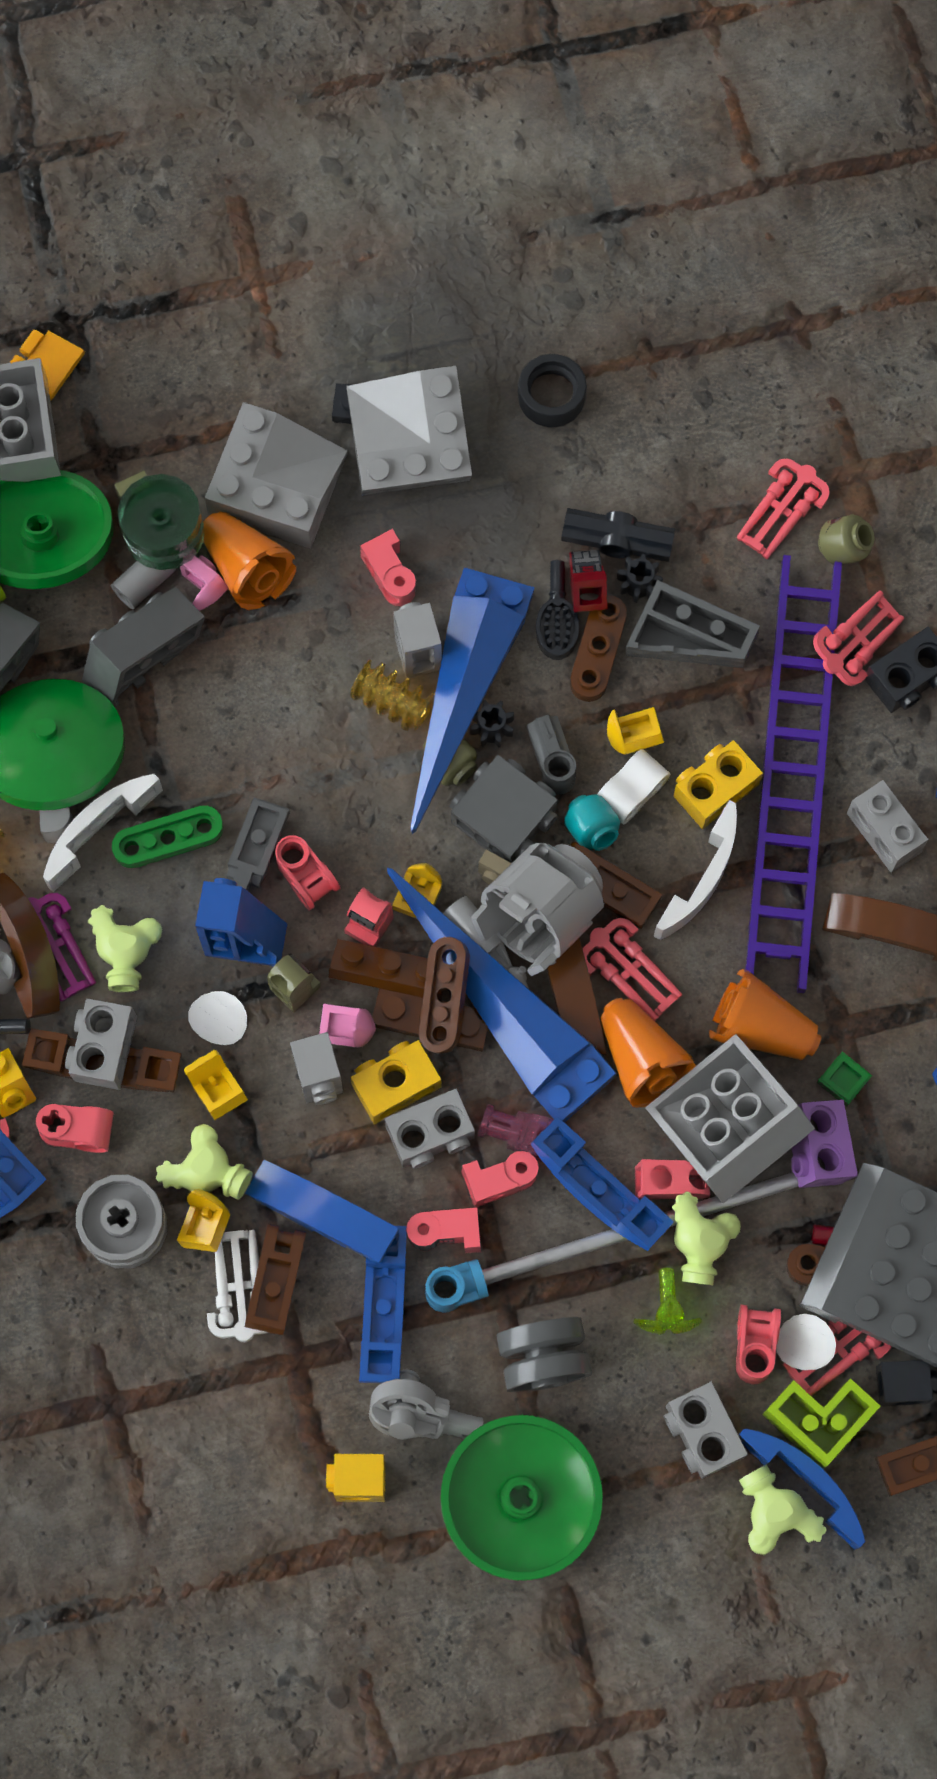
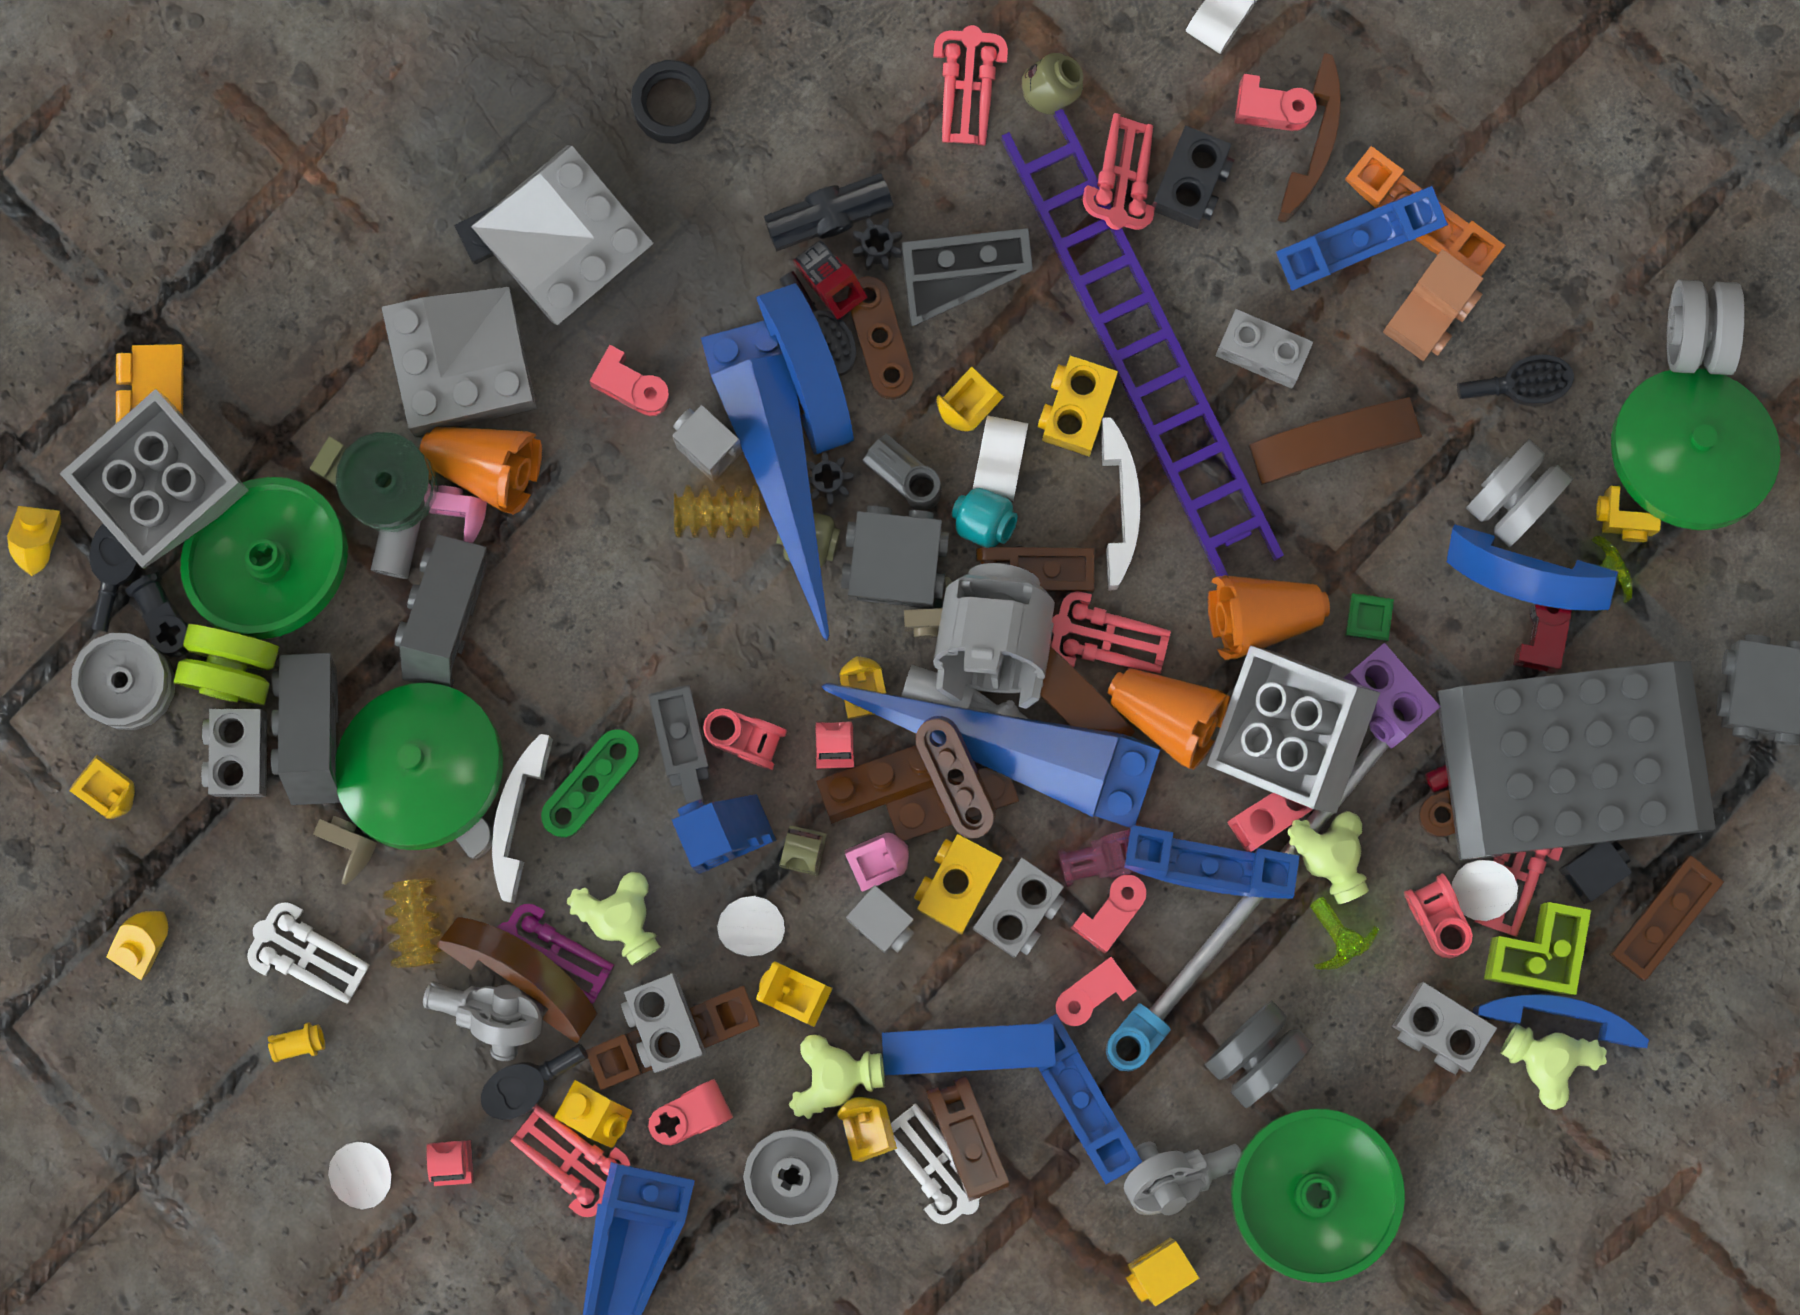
camera: 30 degrees left, 10 degrees up
none -> blue slope [756,283,854,455]

